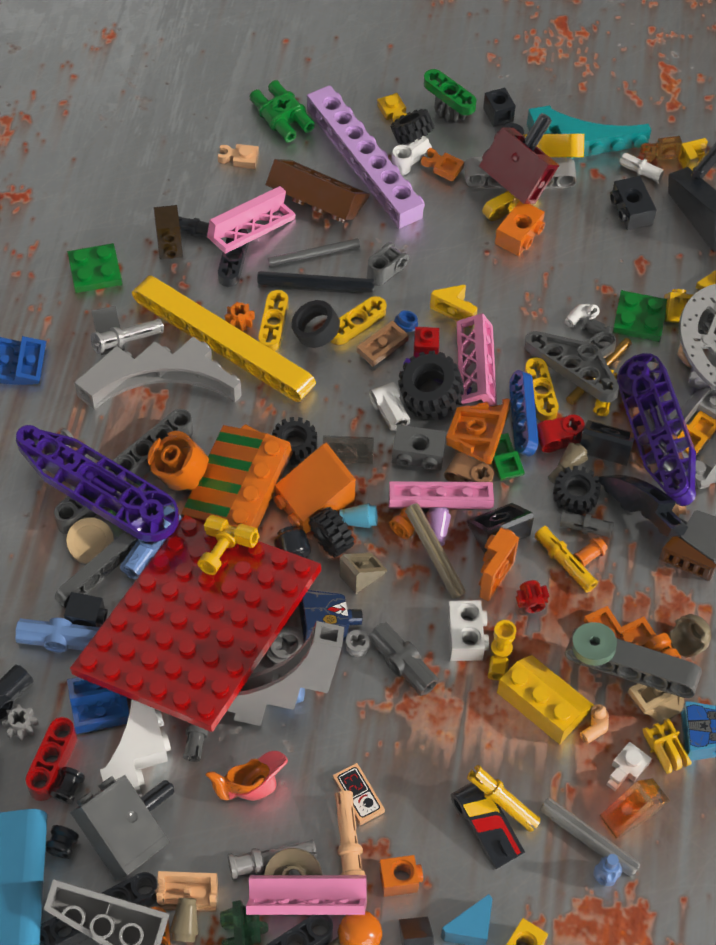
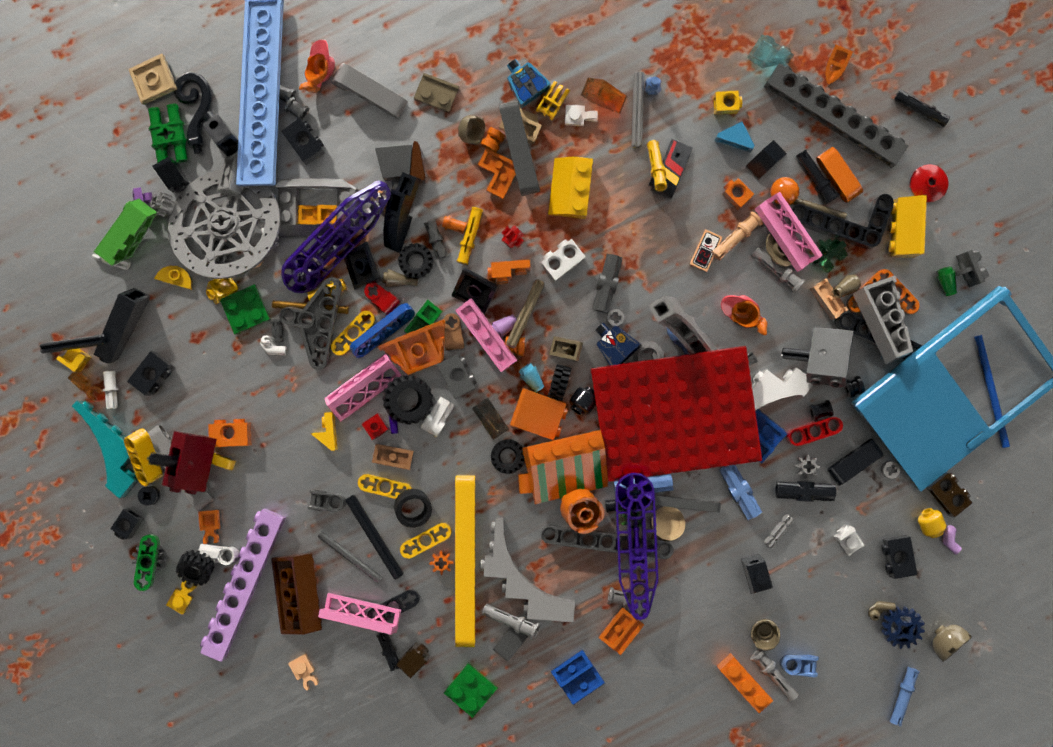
camera: 120 degrees left, 30 degrees up
black brick [64,592,108,627] -> none
yellow bar [197,515,259,575] -> none
green pin [249,80,315,142] -> none
blue plate [394,310,418,332] -> none
yellow bar [488,620,516,681] -> none
sand green piece [572,622,617,666] -> none
light nougat arm [580,704,609,744] -> none
none -> orange plate [599,607,644,655]

